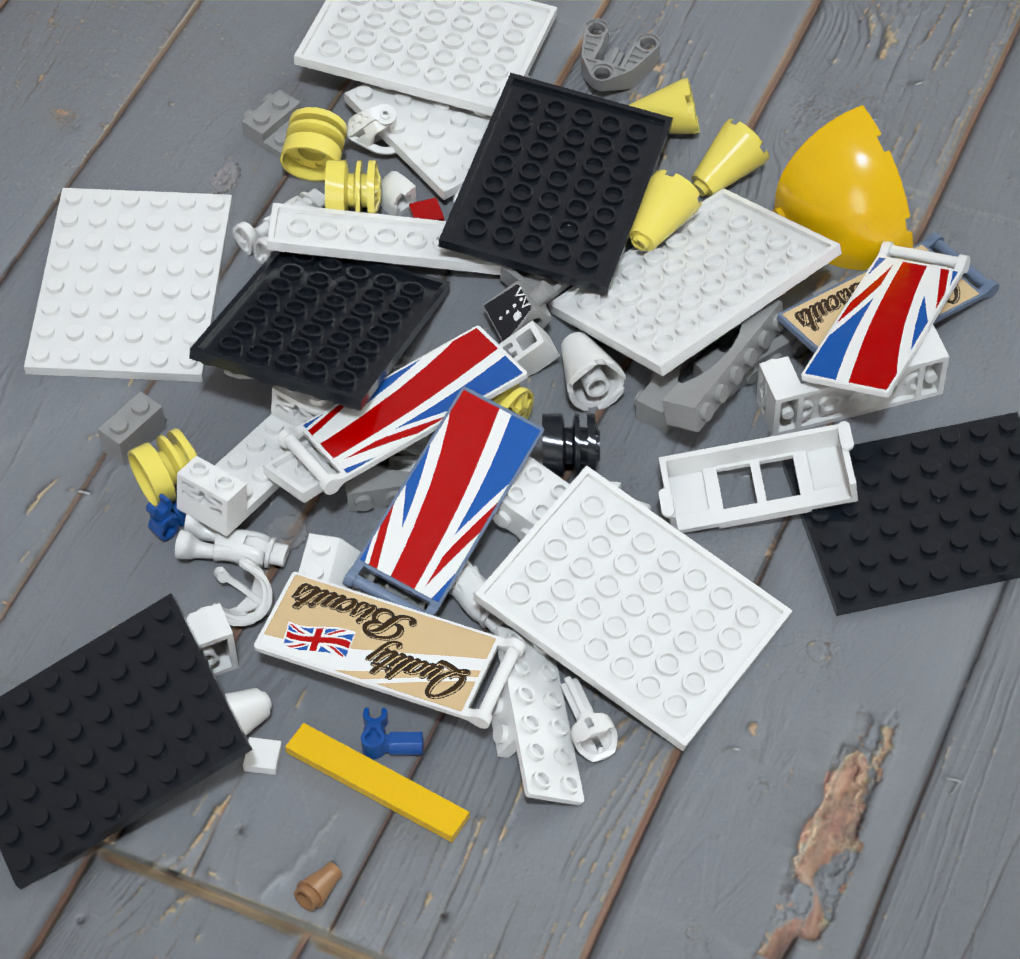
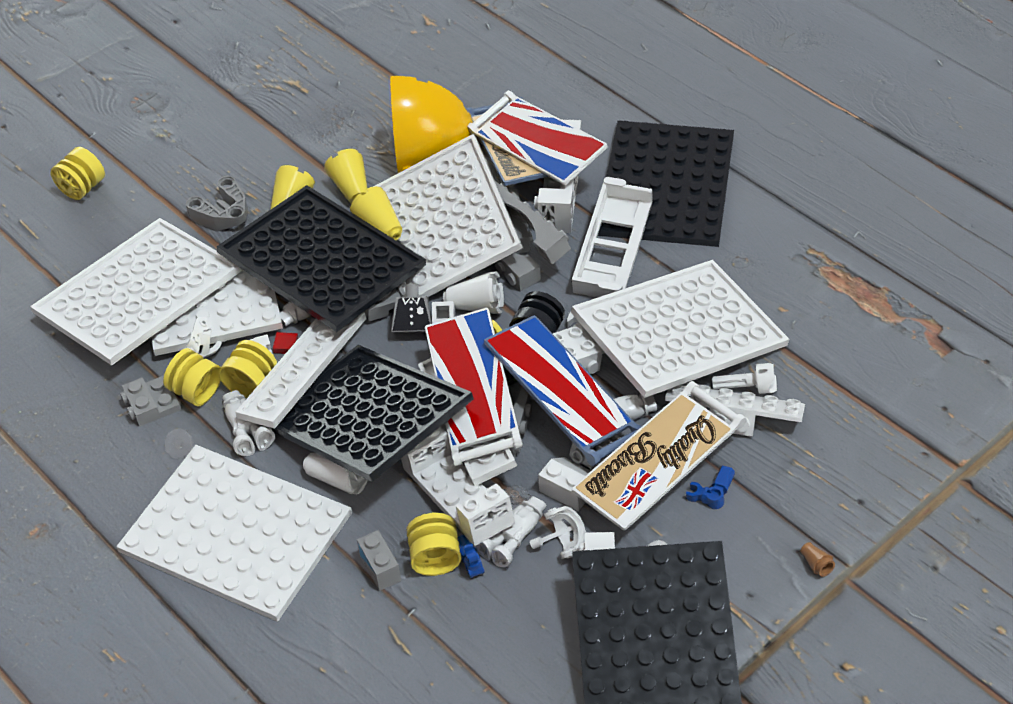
camera: 65 degrees left, 5 degrees down
yellow tile [285,723,470,843] -> none

